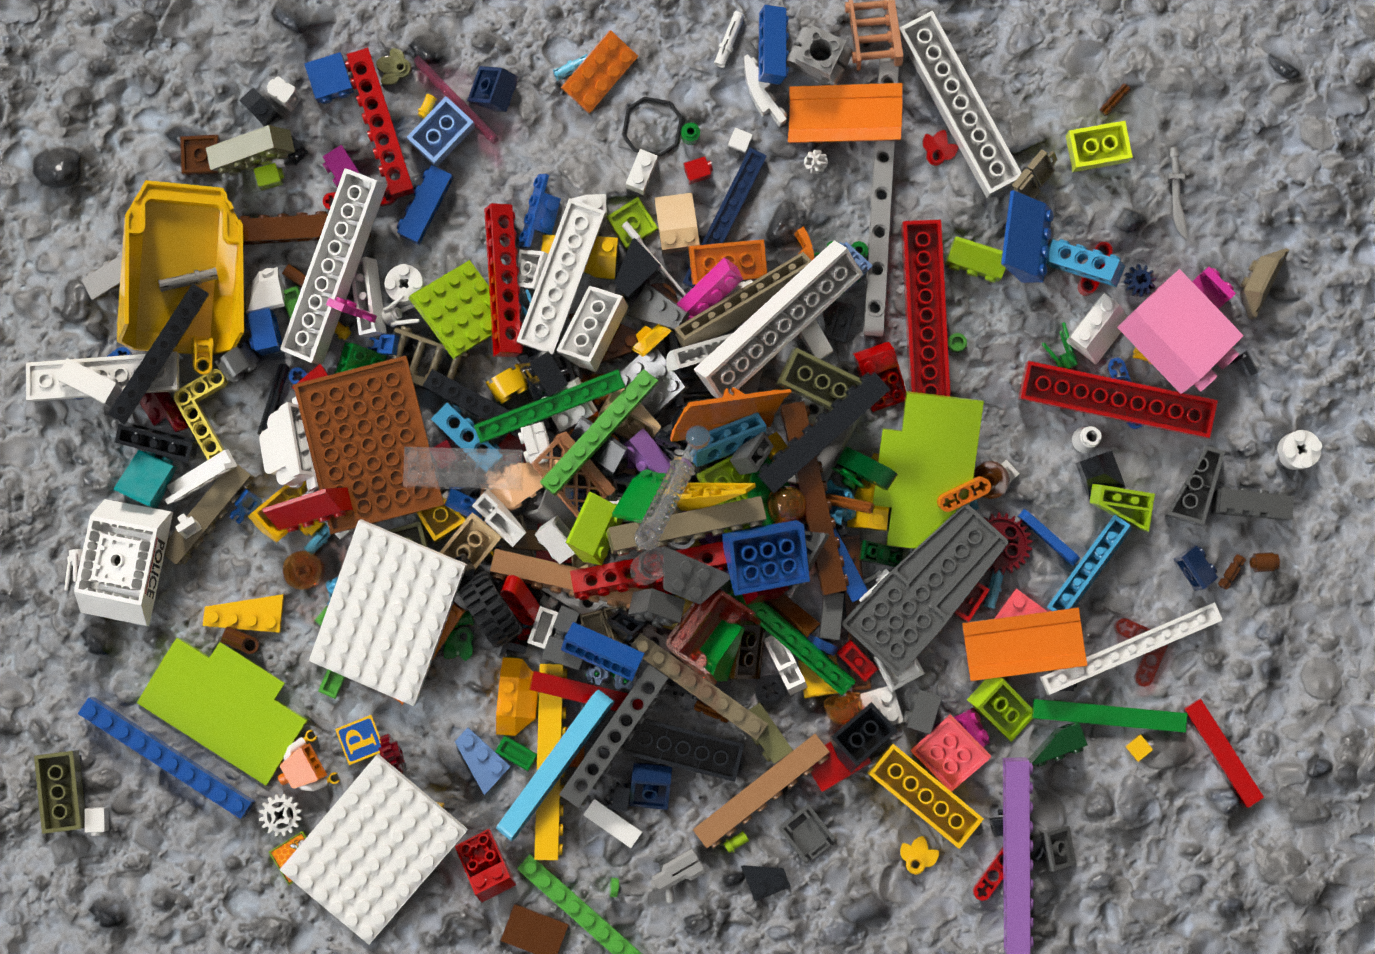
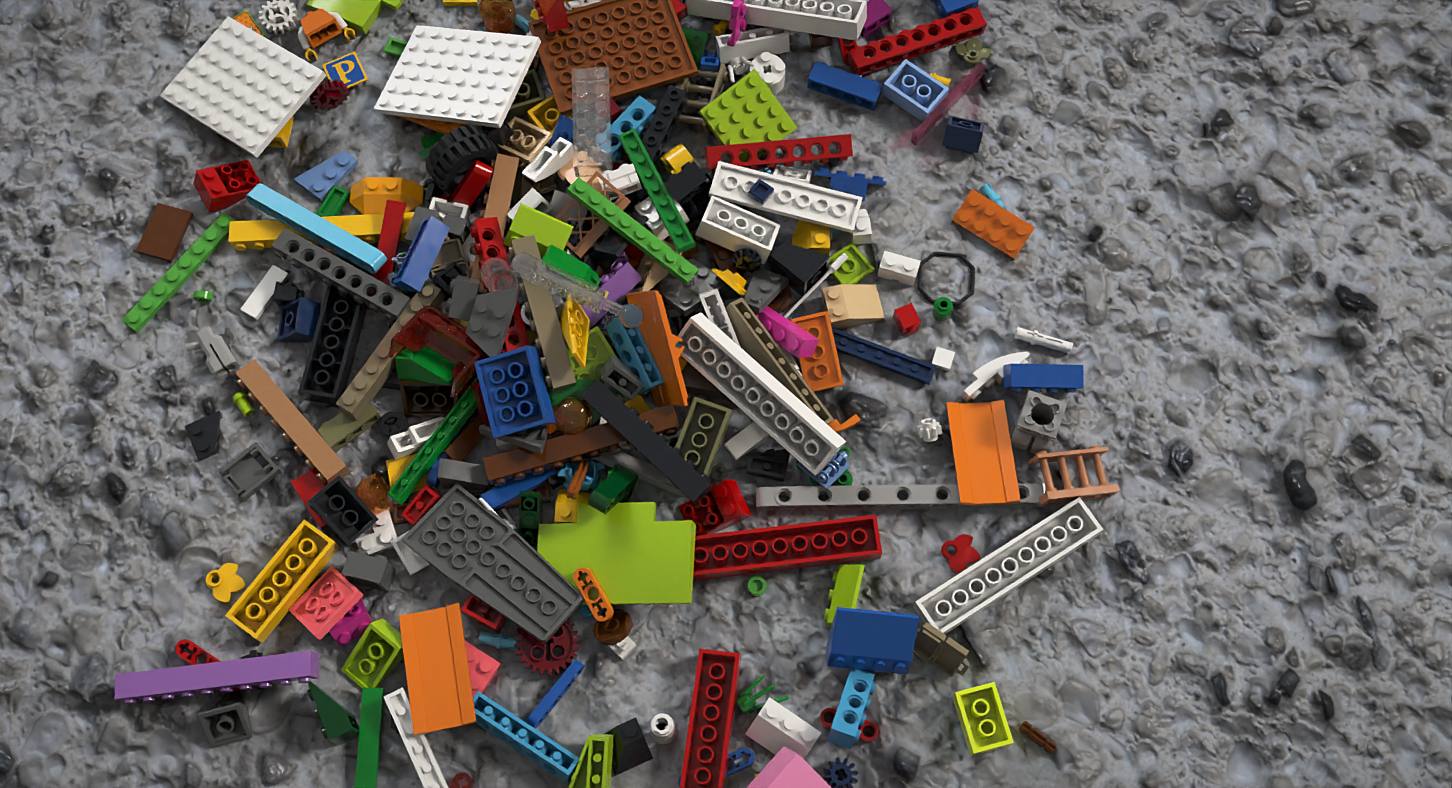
camera: 90 degrees right, 15 degrees down
none -> black gear [731,248,762,274]
none -> dark blue tile [748,179,774,205]

